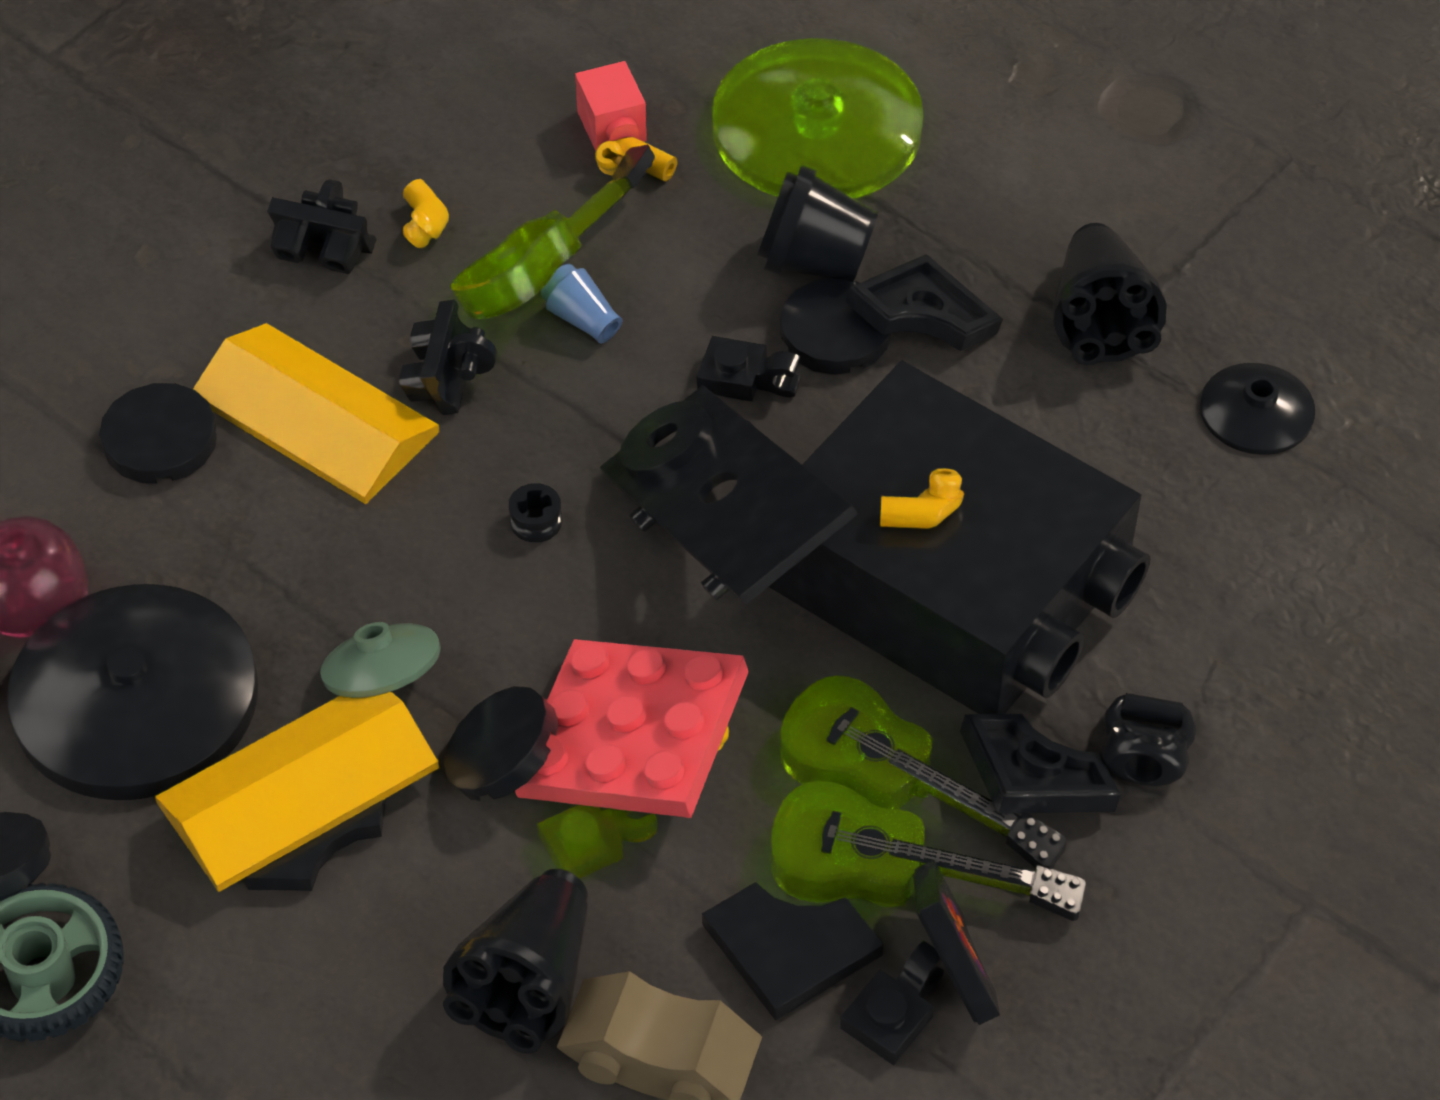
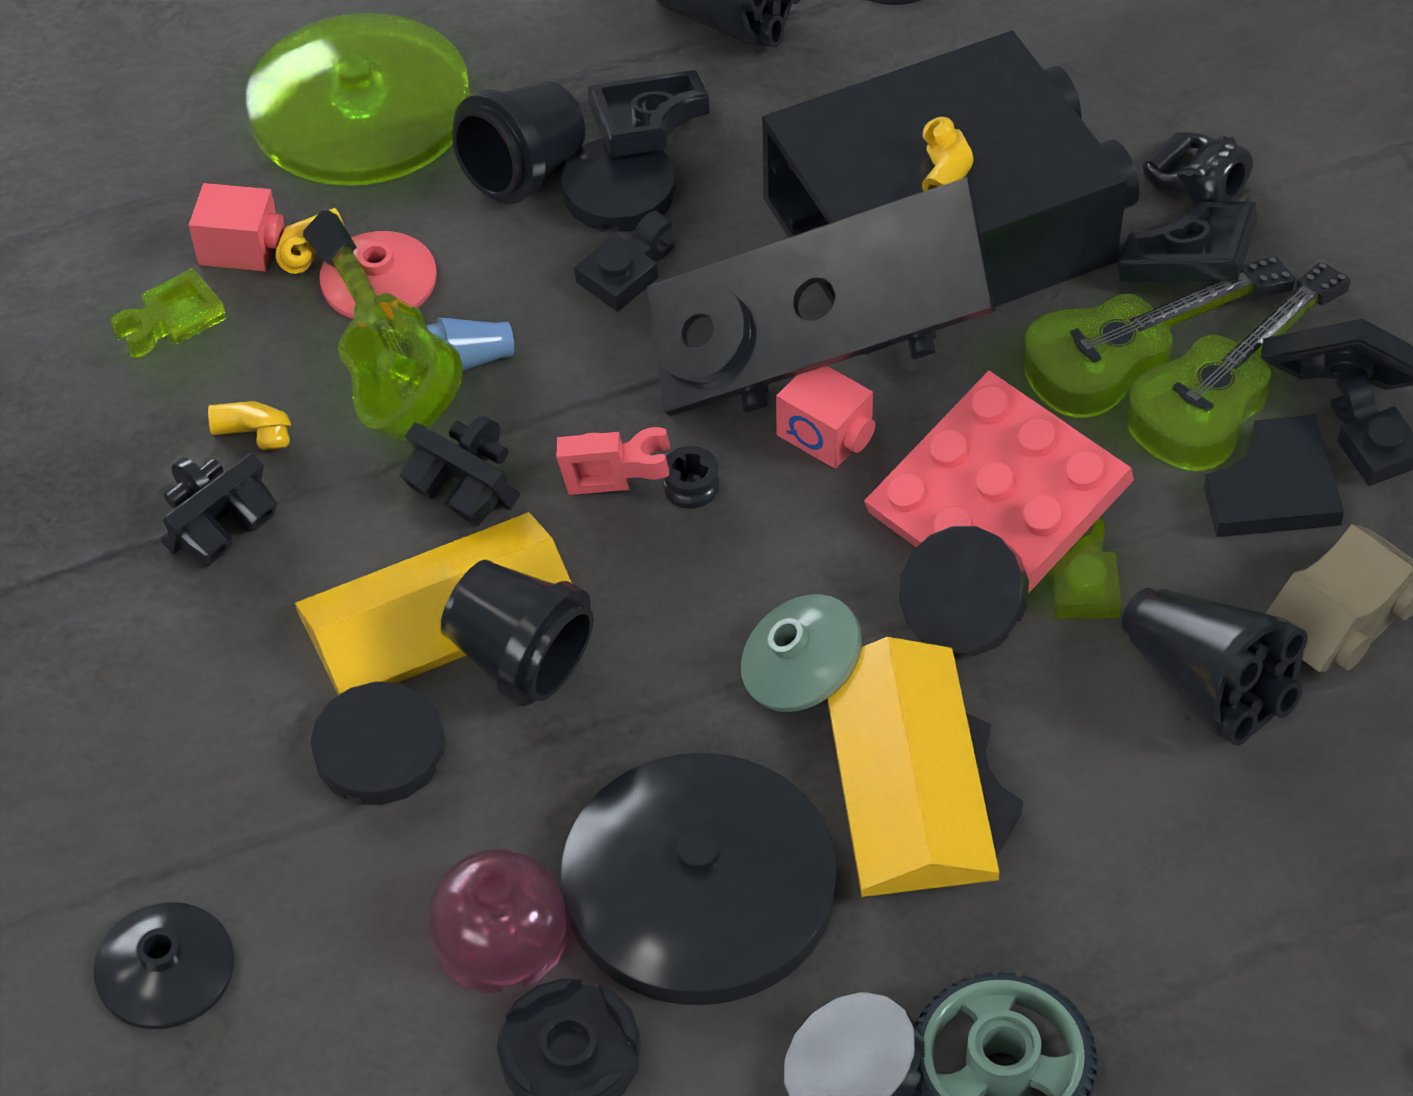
camera: 60 degrees left, 0 degrees up
none -> clear neon green plate [110,268,226,358]
none -> coral dish [320,231,437,322]
none -> black piece [441,559,594,706]
none -> coral plate [556,427,670,495]
none -> coral brick [776,366,875,469]

